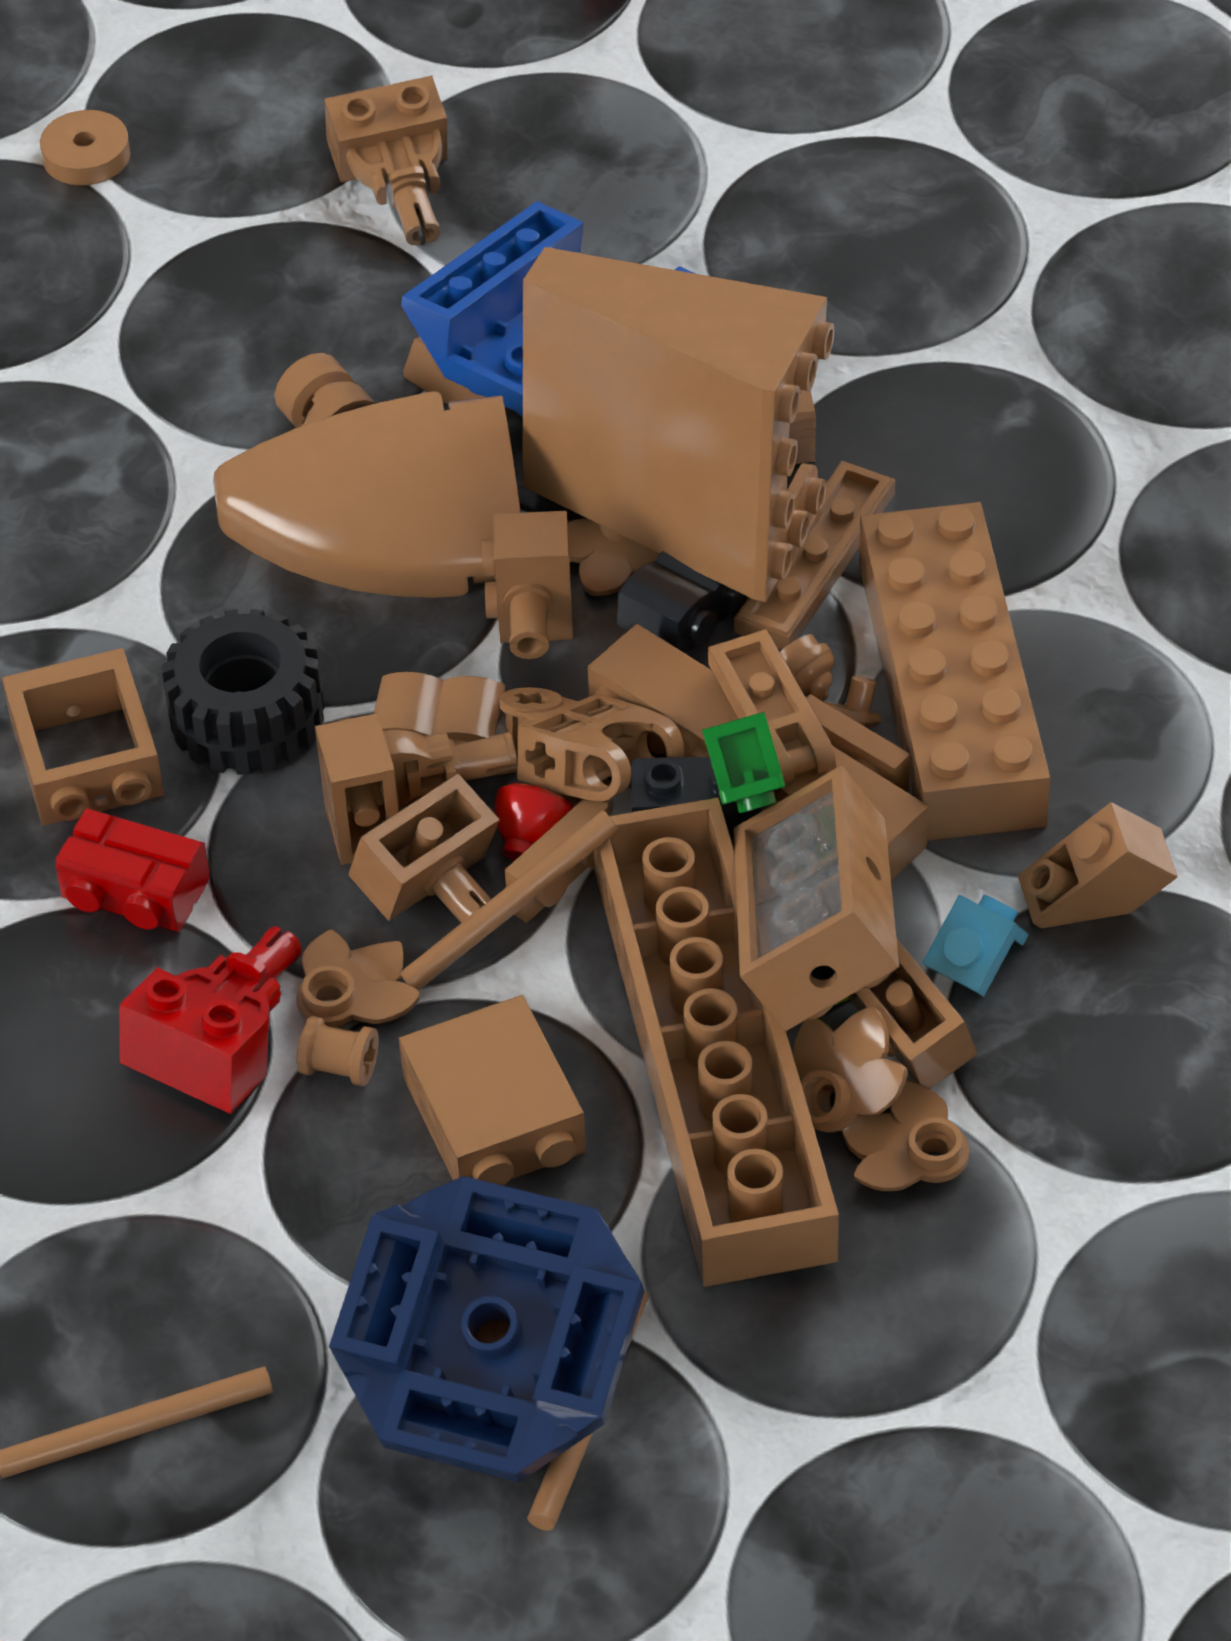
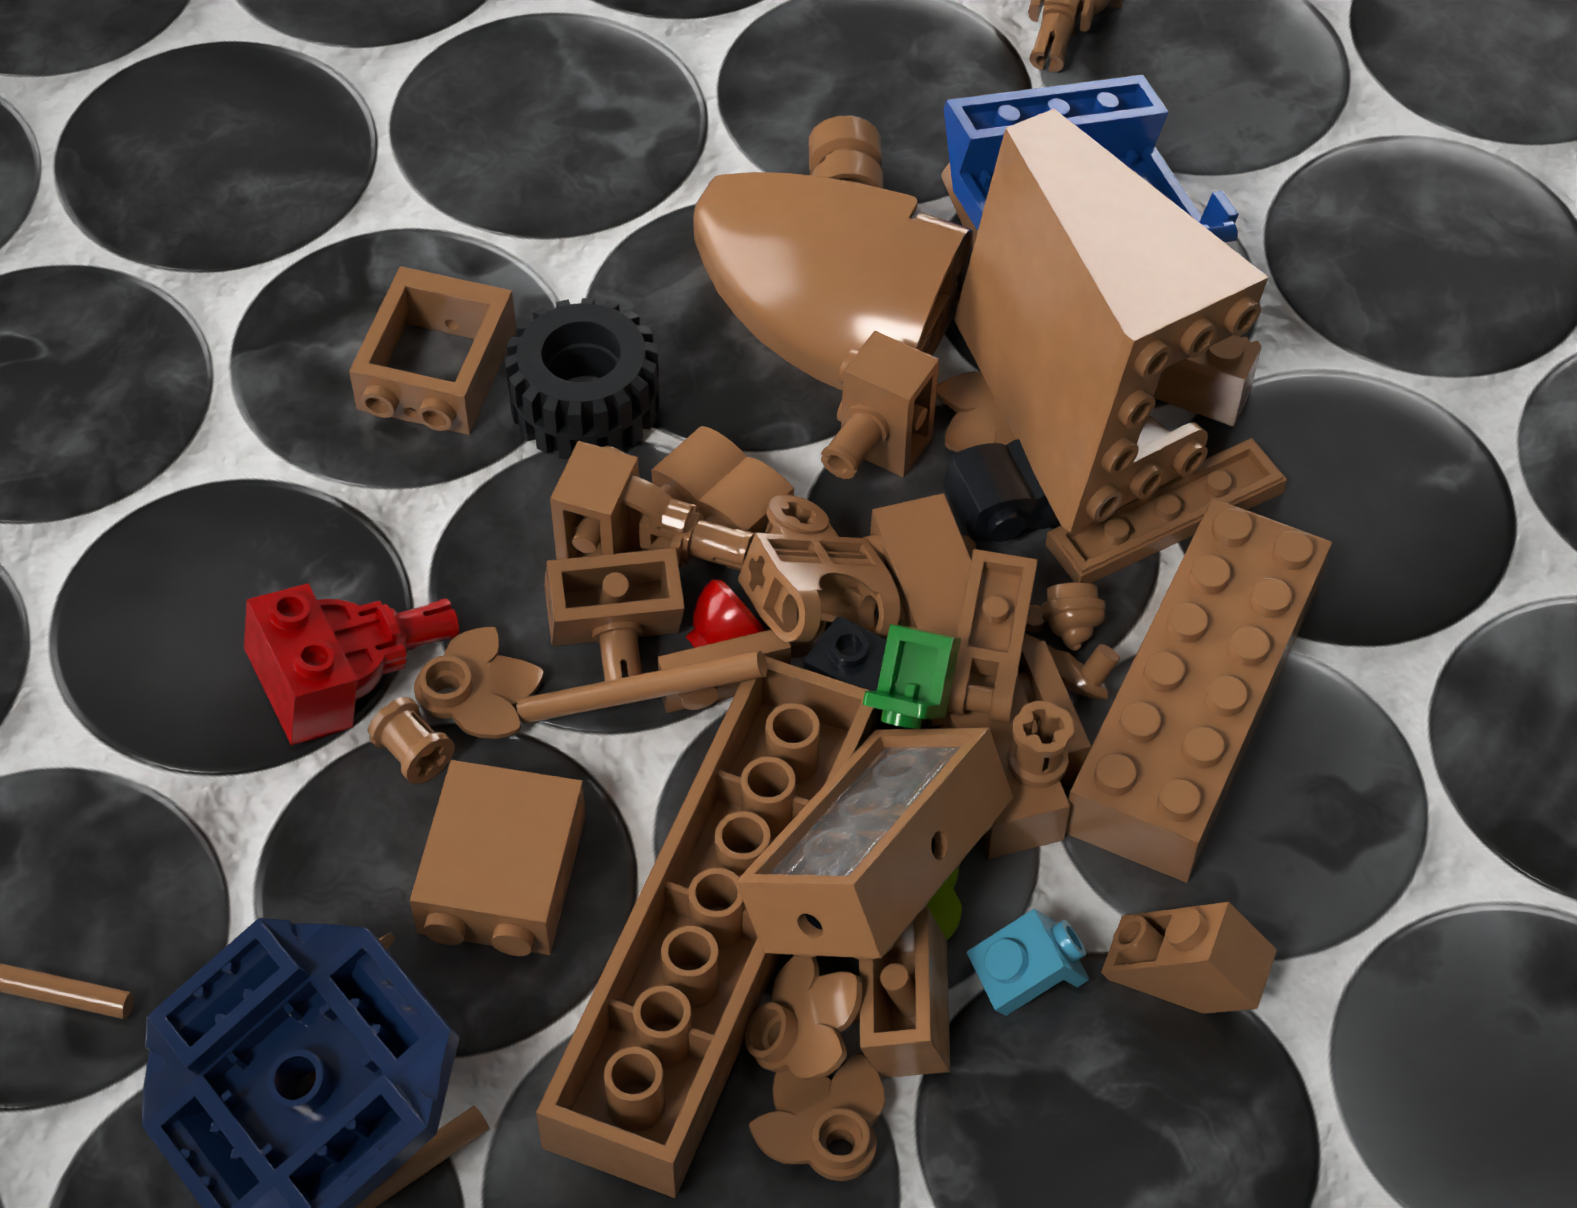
camera: 30 degrees right, 5 degrees up
red brick [55,808,210,932] -> none
none -> medium nougat bush [1008,701,1074,788]

